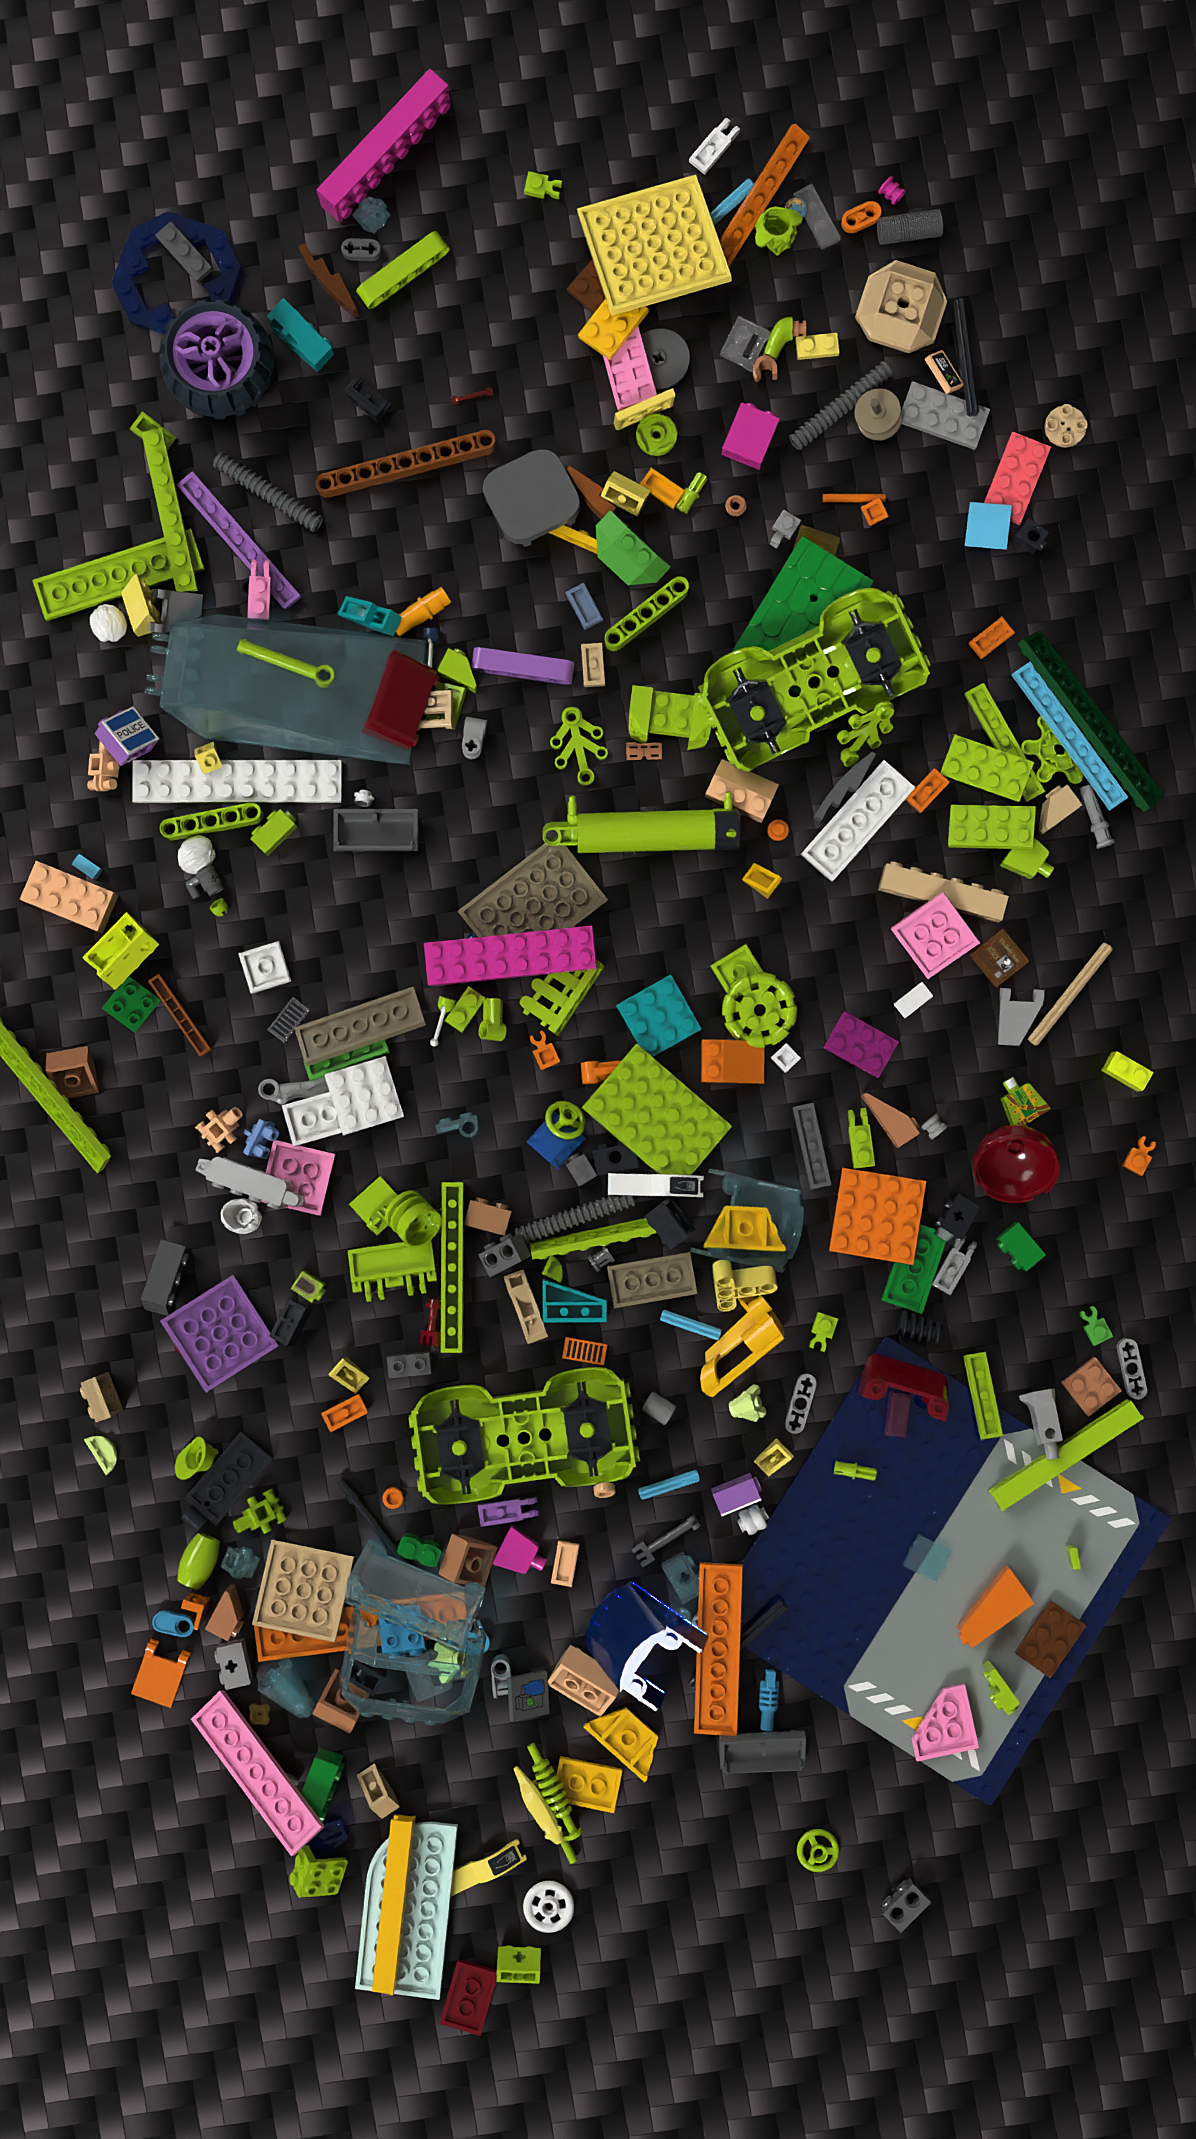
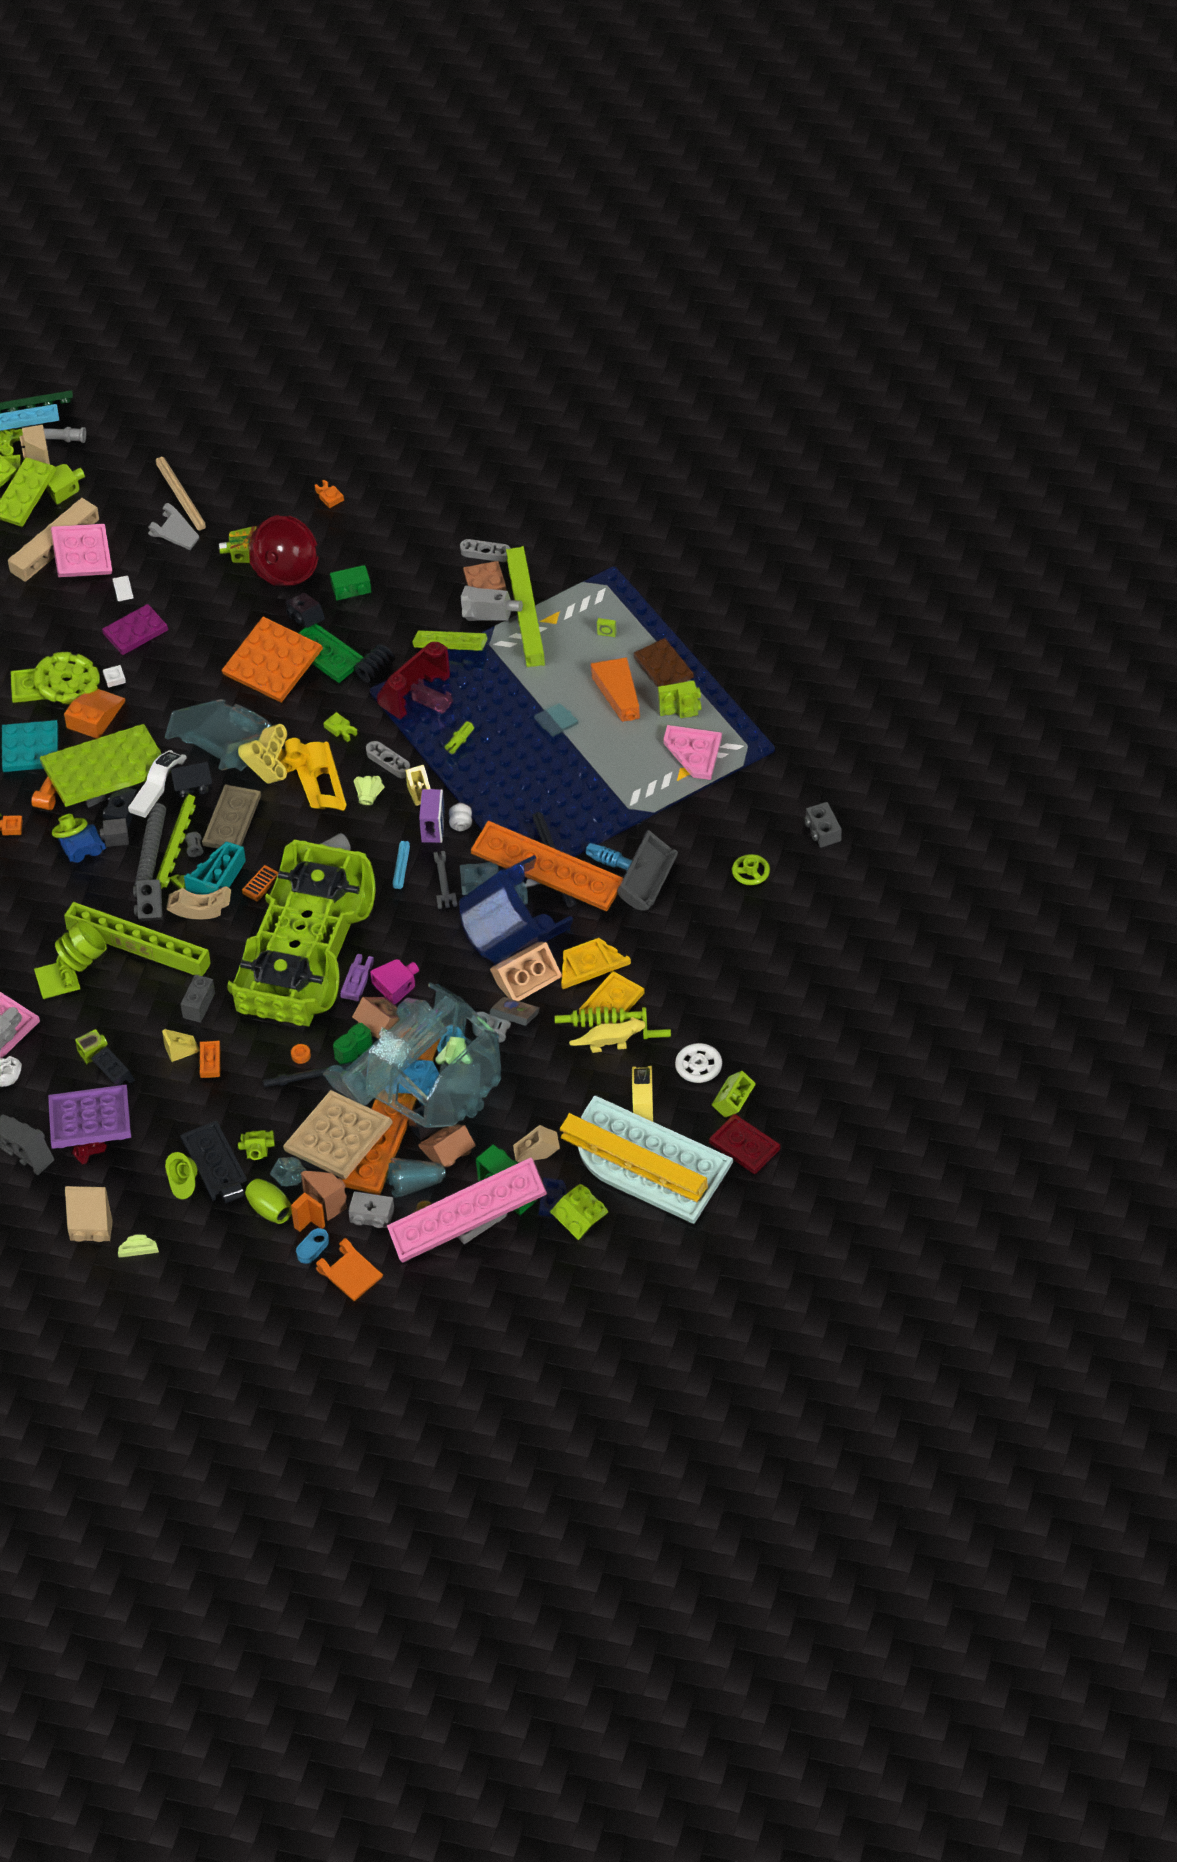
camera: 65 degrees left, 35 degrees down
lime hinge [348,1240,437,1302] -> none
dark red hinge [420,1299,441,1347] -> none
clear light blue plate [435,1112,479,1138] -> none
medium nougat brick [464,1197,512,1236] -> none
light nougat tile [551,1540,579,1587] -> none
light nougat tile [594,1482,615,1498] -> none
medium azure axle [660,1310,721,1340] -> none
yellow wing [704,1206,786,1252] -> none
dark grey plate [792,1103,831,1189] -> none
lime hinge [848,1108,875,1169] -> none
nougat slope [861,1093,920,1148] -> none
light grey wheel [921,1113,948,1139] -> none
light grey hinge [932,1236,977,1295] -> none
clear orange tile [970,929,1029,988] -> none
bright green plate [1080,1306,1113,1346] -> none
neon yellow brick [1101,1051,1154,1092] -> none

